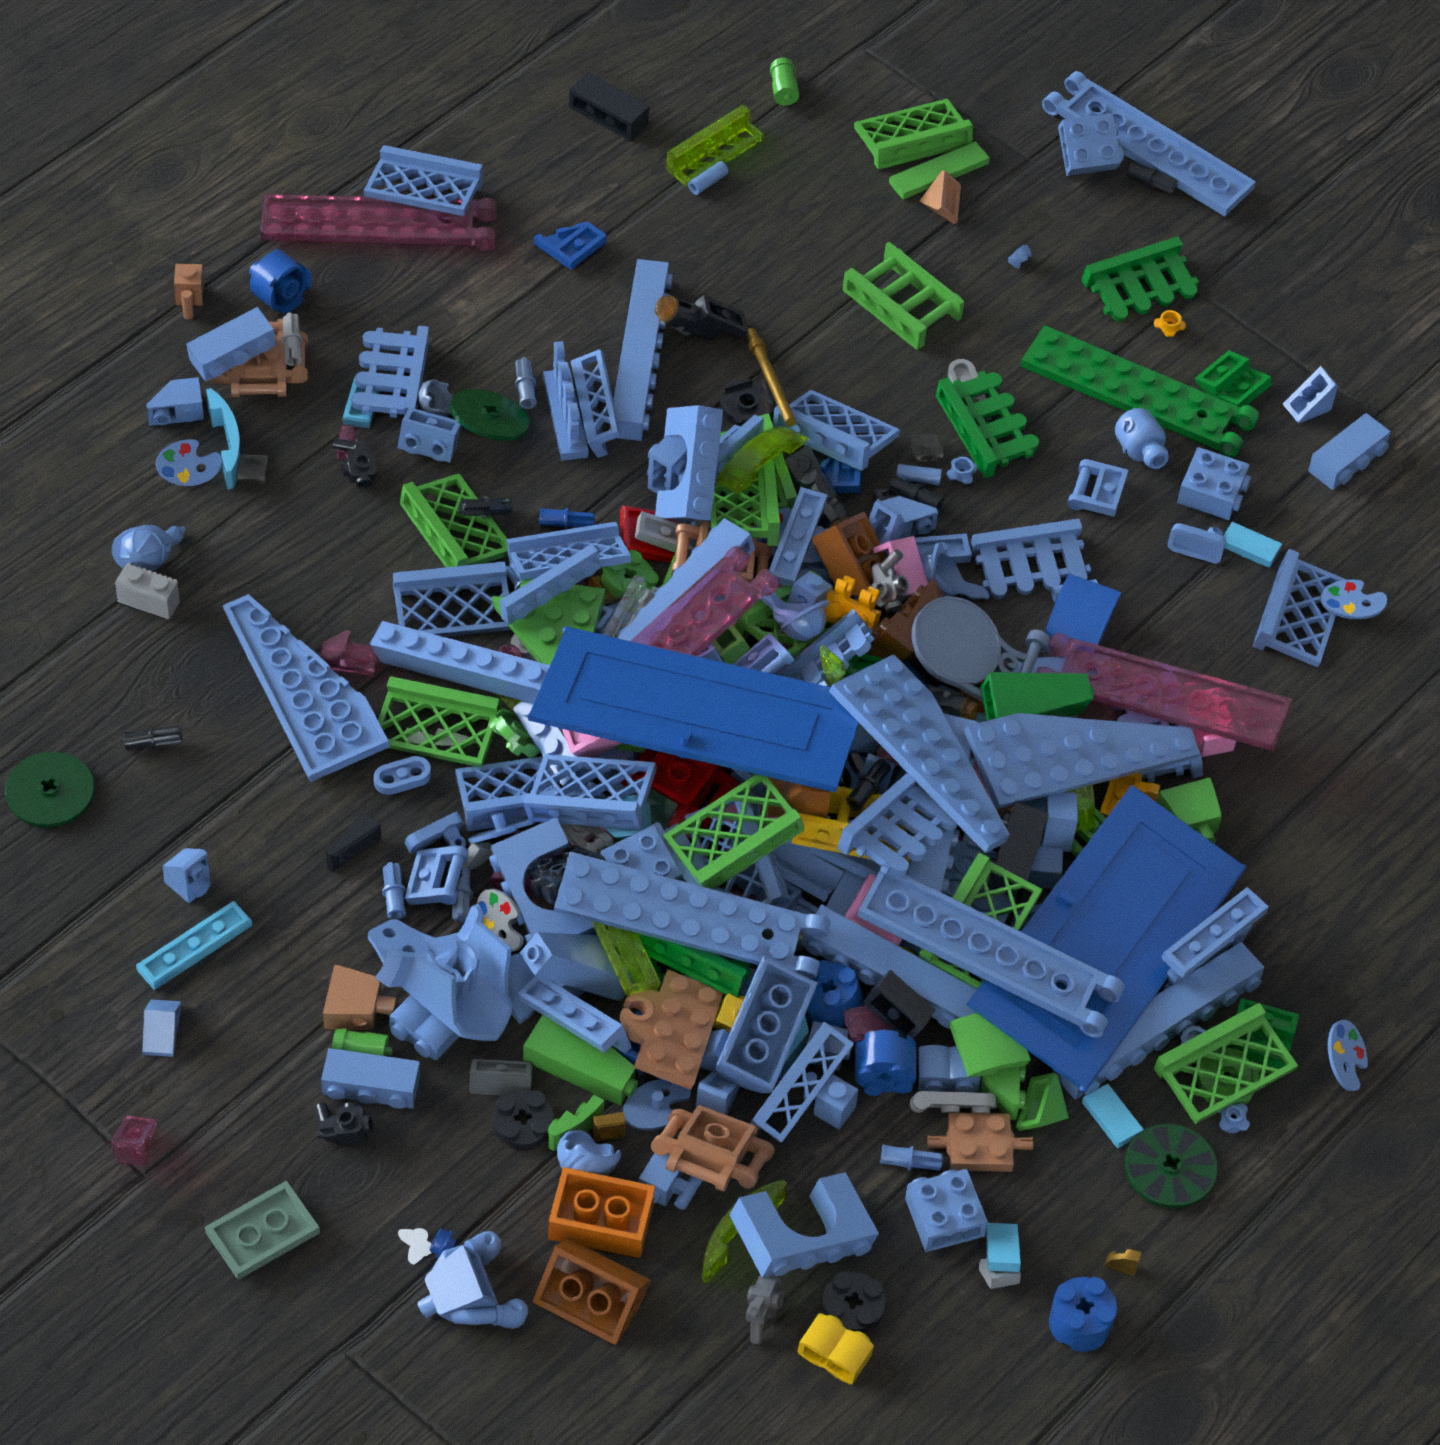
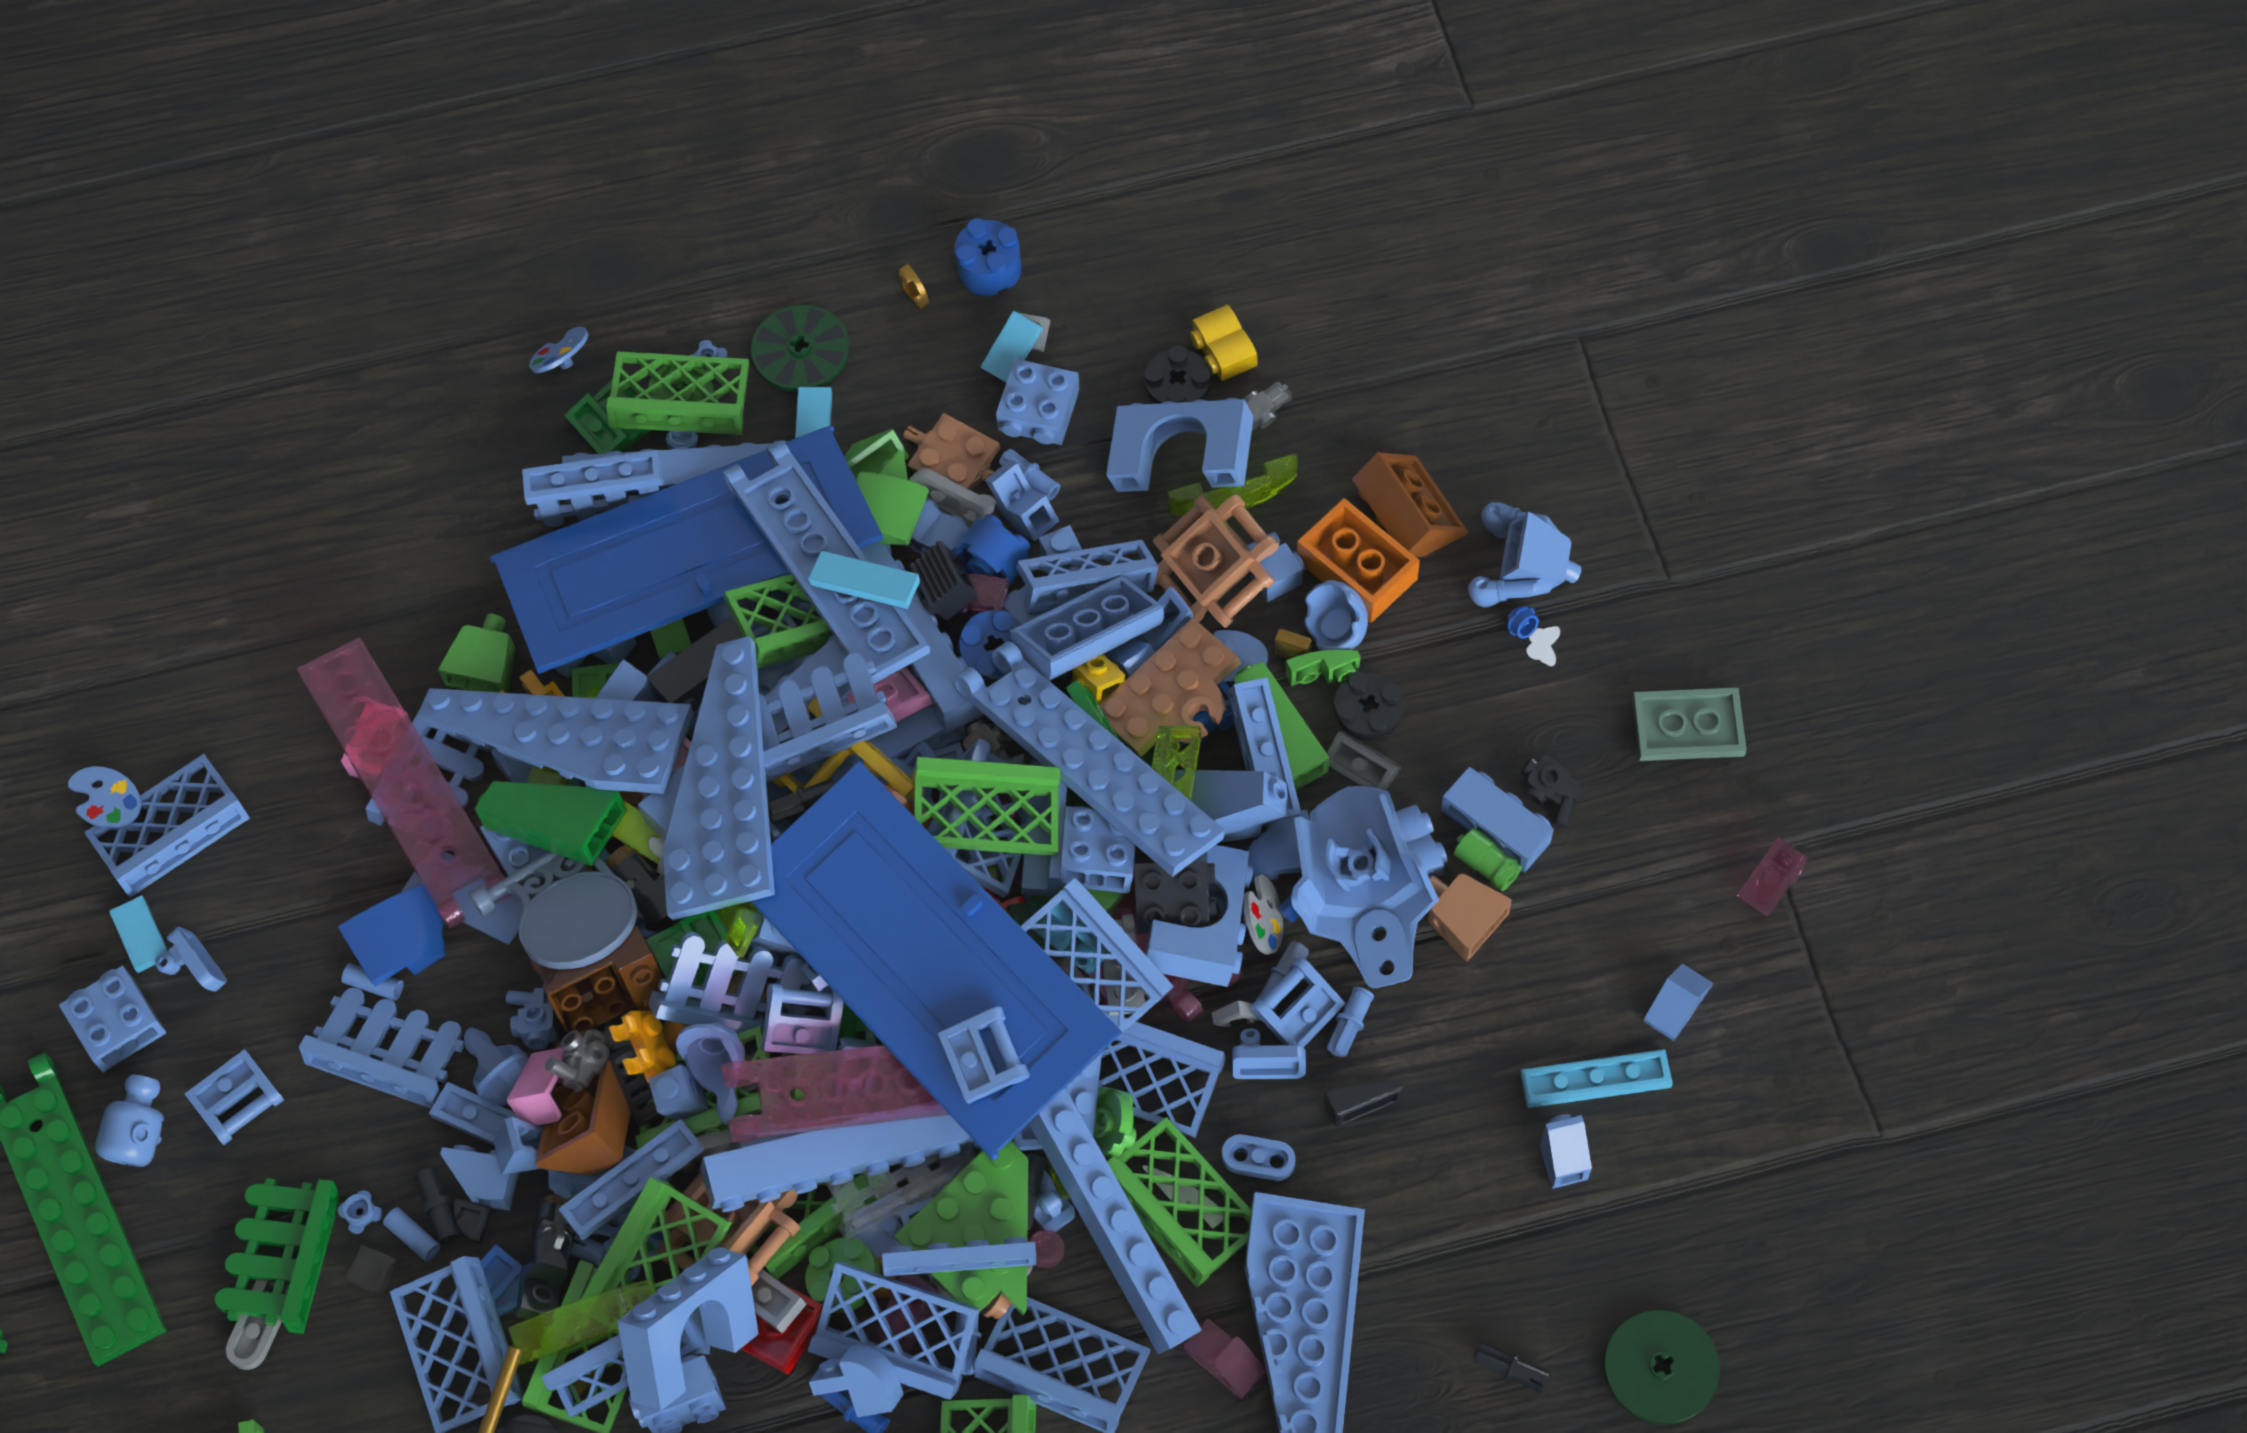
camera: 140 degrees left, 10 degrees up
medium blue piece [468,812,536,843] -> none
none -> medium azure tile [808,551,920,609]
none -> medium blue brick [809,1345,904,1417]
none -> medium blue plate [938,1007,1030,1104]
none -> medium blue brick [986,460,1059,542]

